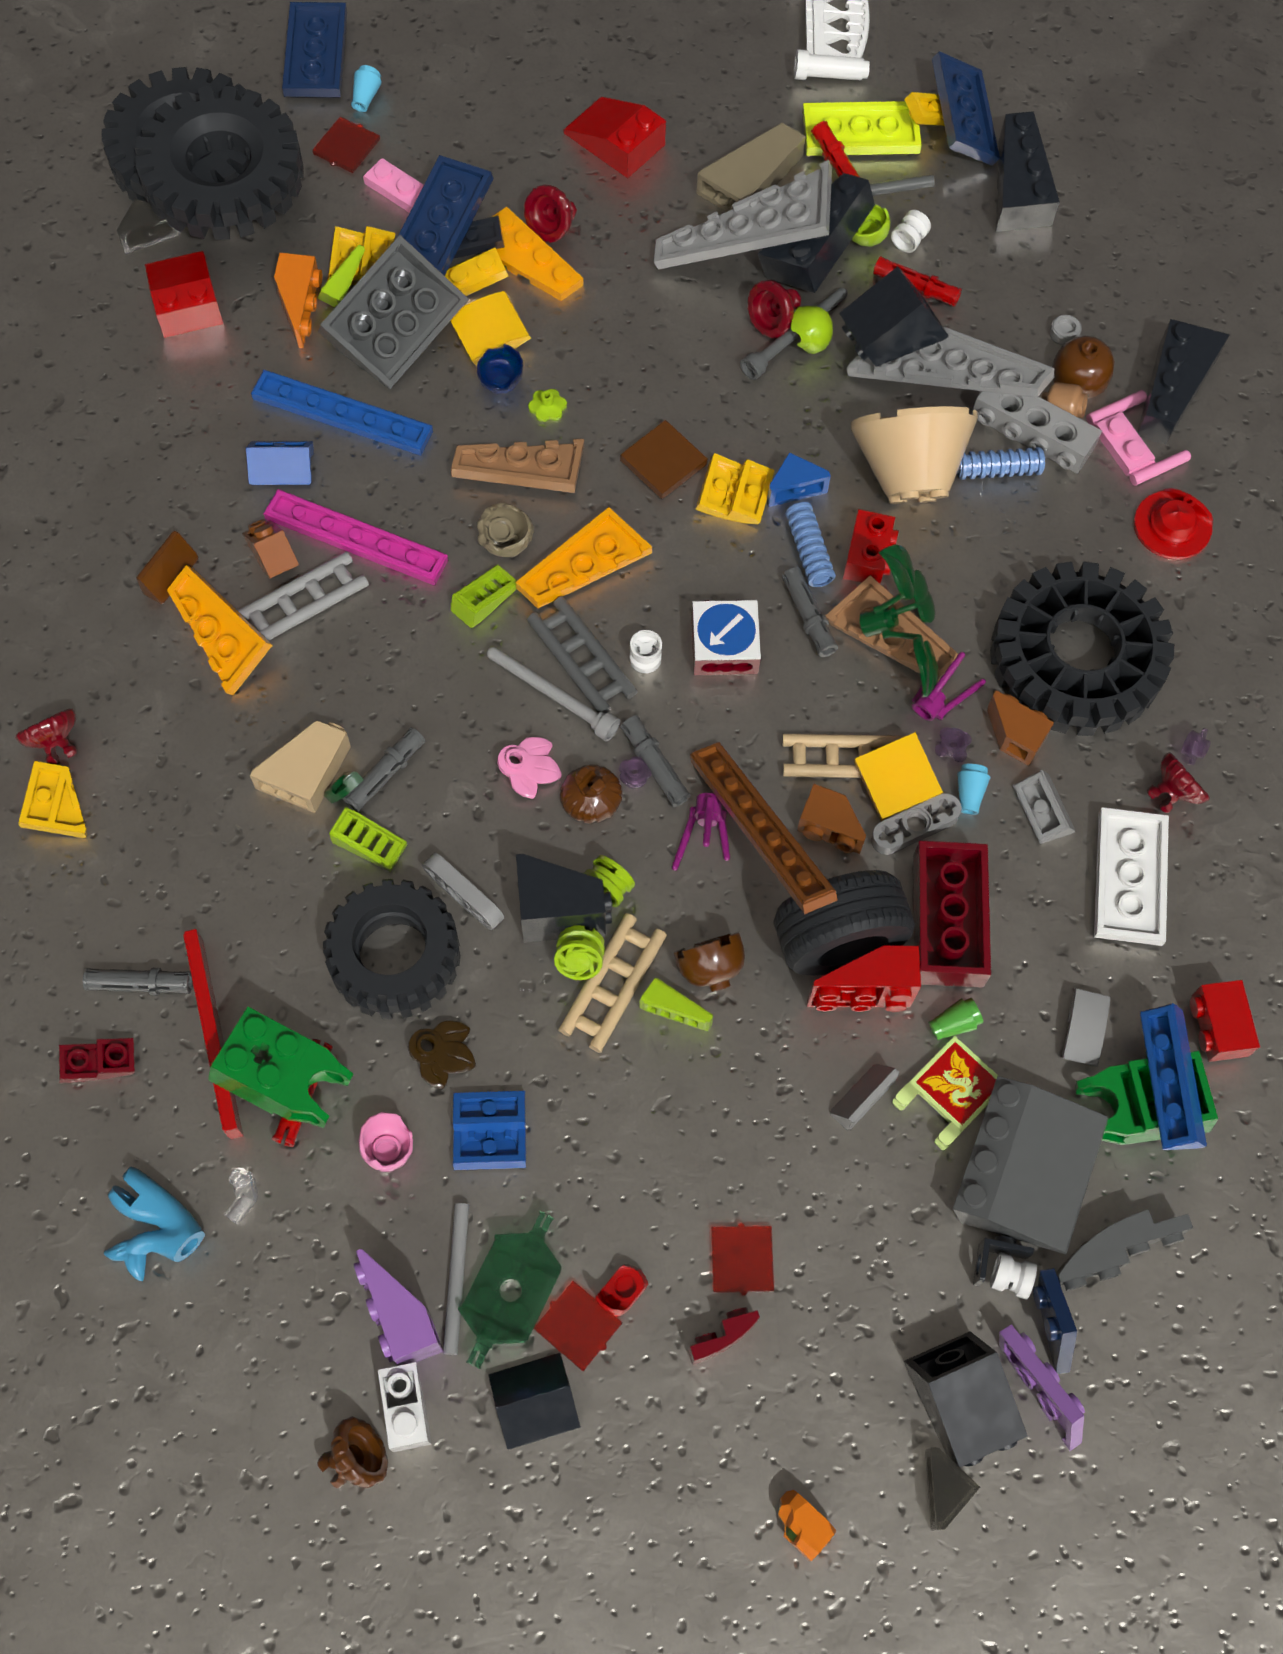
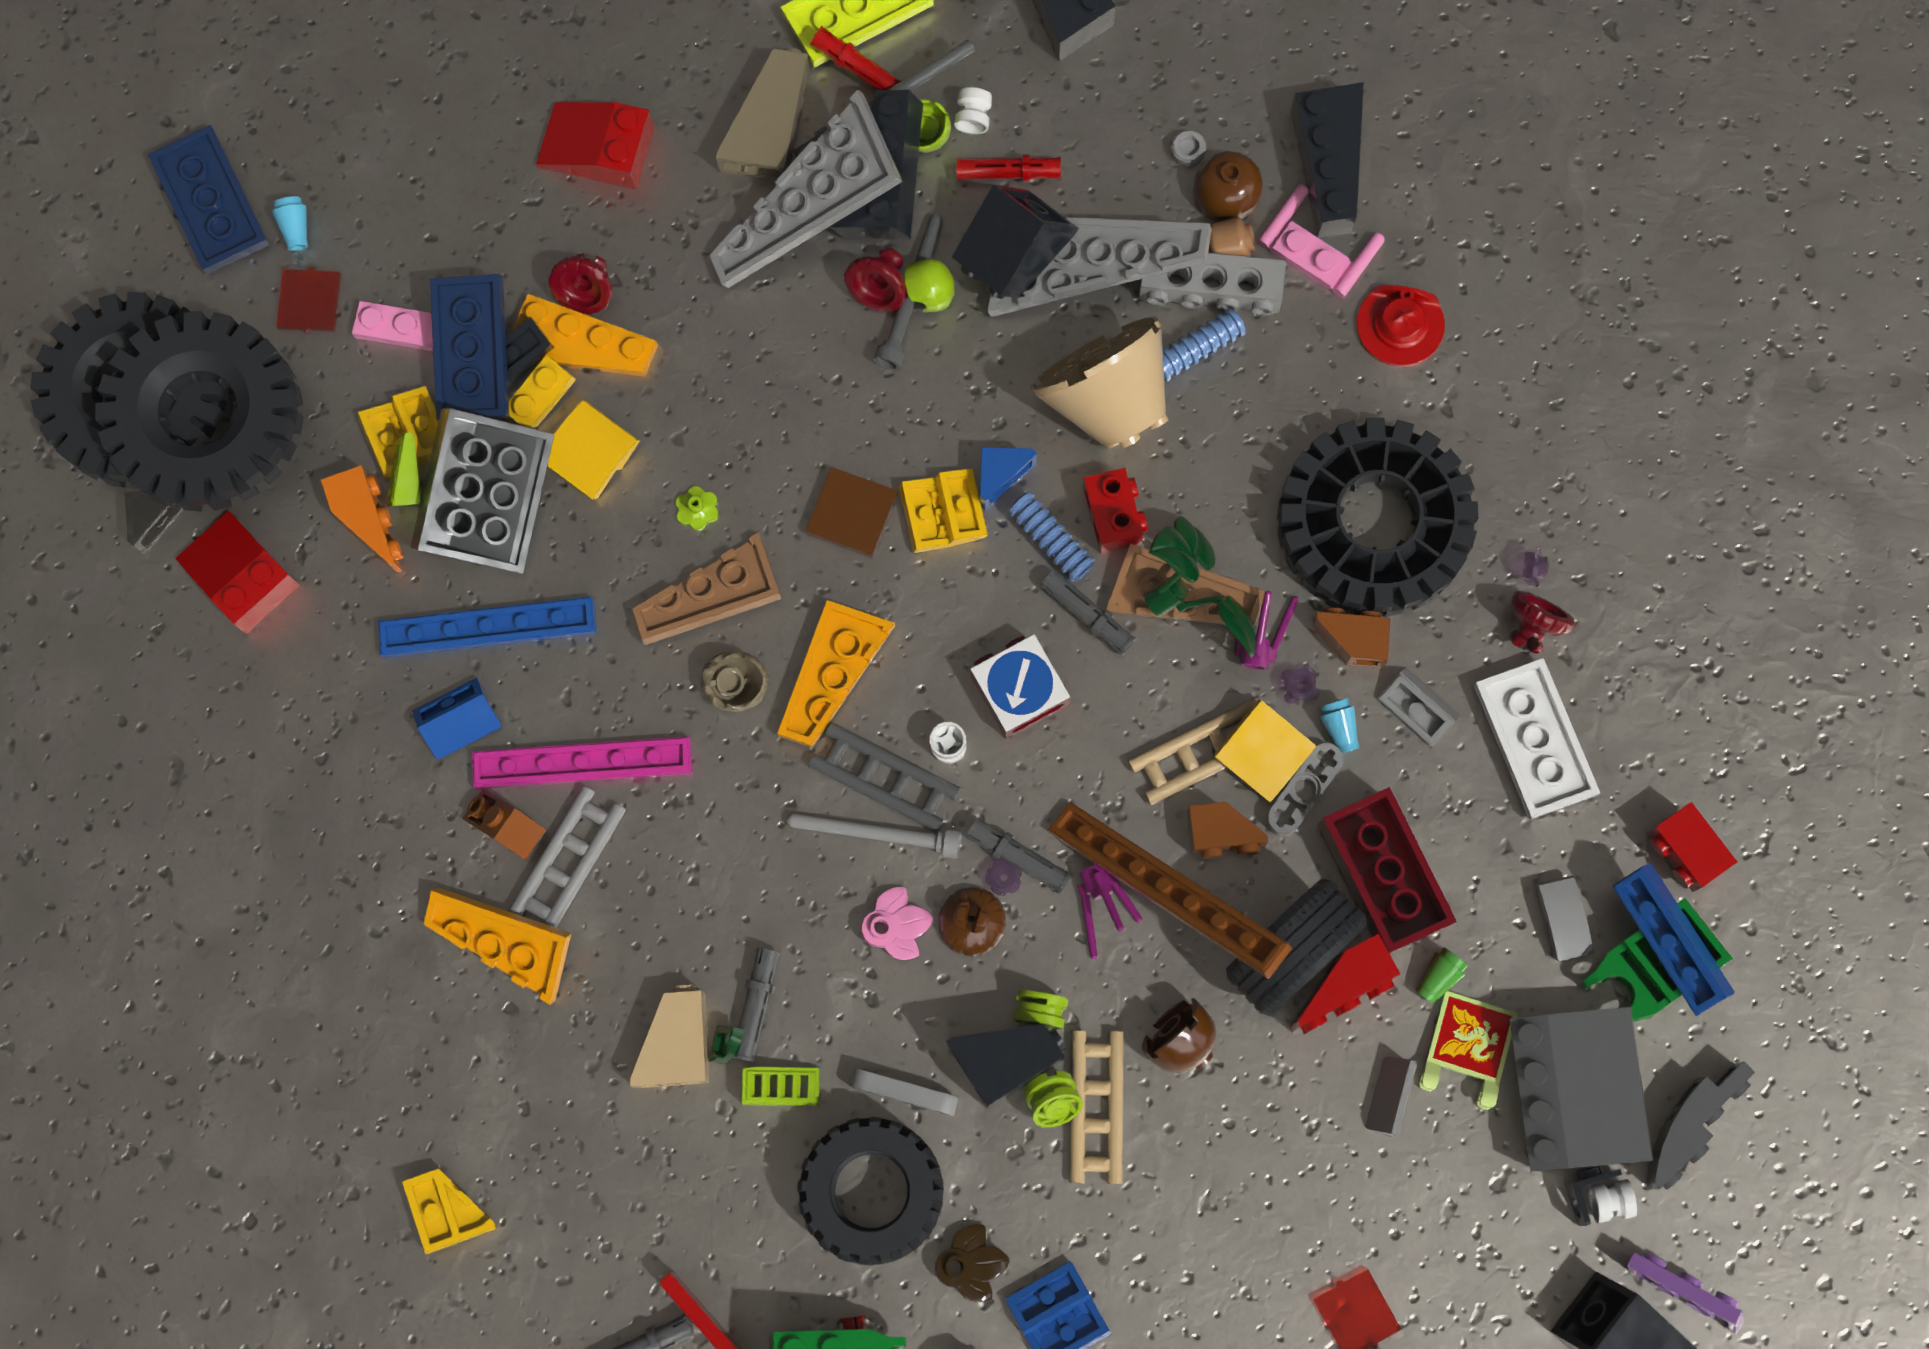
camera: 20 degrees left, 10 degrees up
dark red hair [16,708,78,765] -> none
reddish brown slope [136,531,199,604] -> none
lime slope [451,564,517,628] -> none
clear blue hair [477,344,524,394] -> none
lime slope [639,978,713,1031] -> none
dark blue wing [1033,1268,1078,1374] -> none

